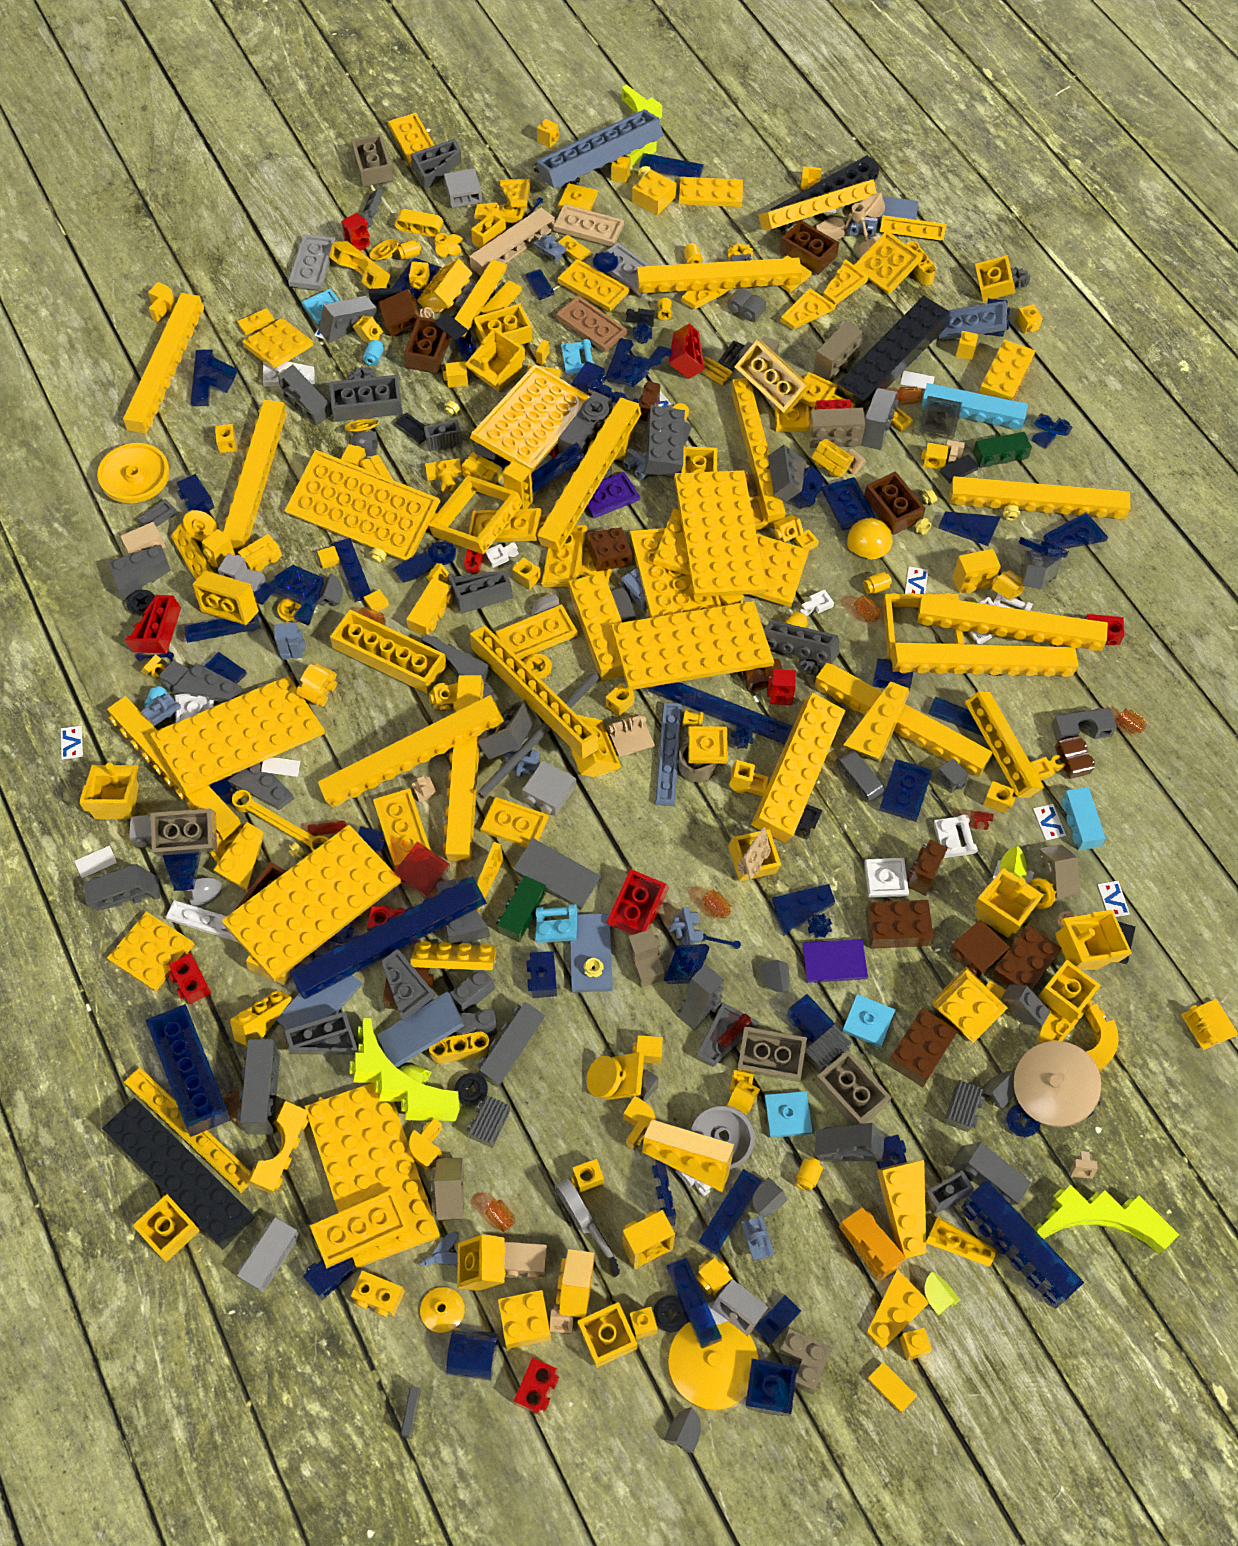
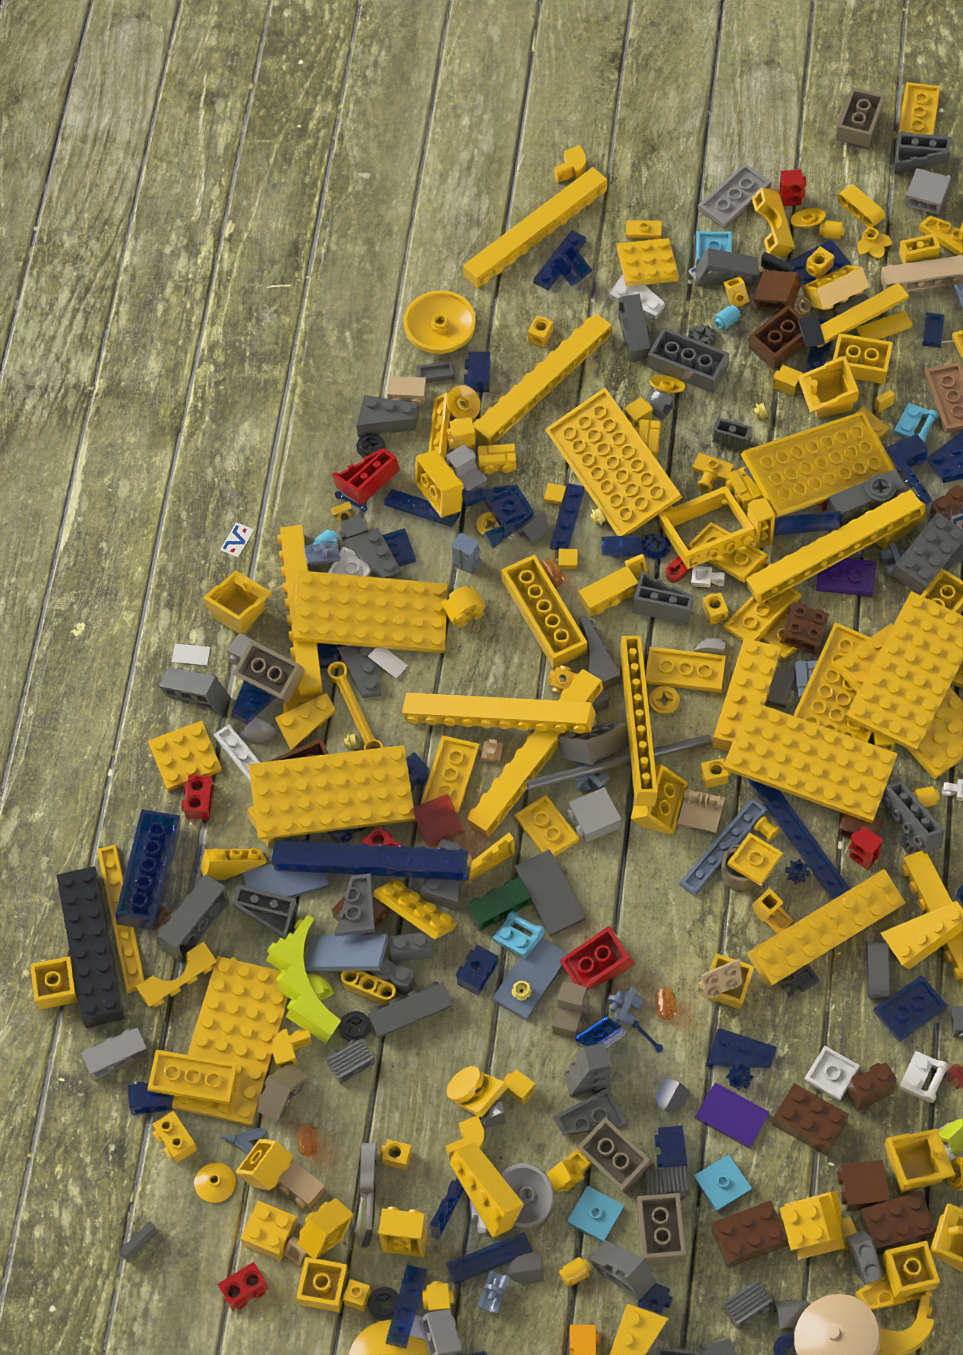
camera: 40 degrees right, 0 degrees up
clear red axle [308,820,346,836] -> none
dark grey hinge [360,188,383,229] -> none
black tile [395,412,425,444] -> none
clear blue brick [446,1327,499,1381] -> none
clear red axle [718,1013,752,1047] -> none

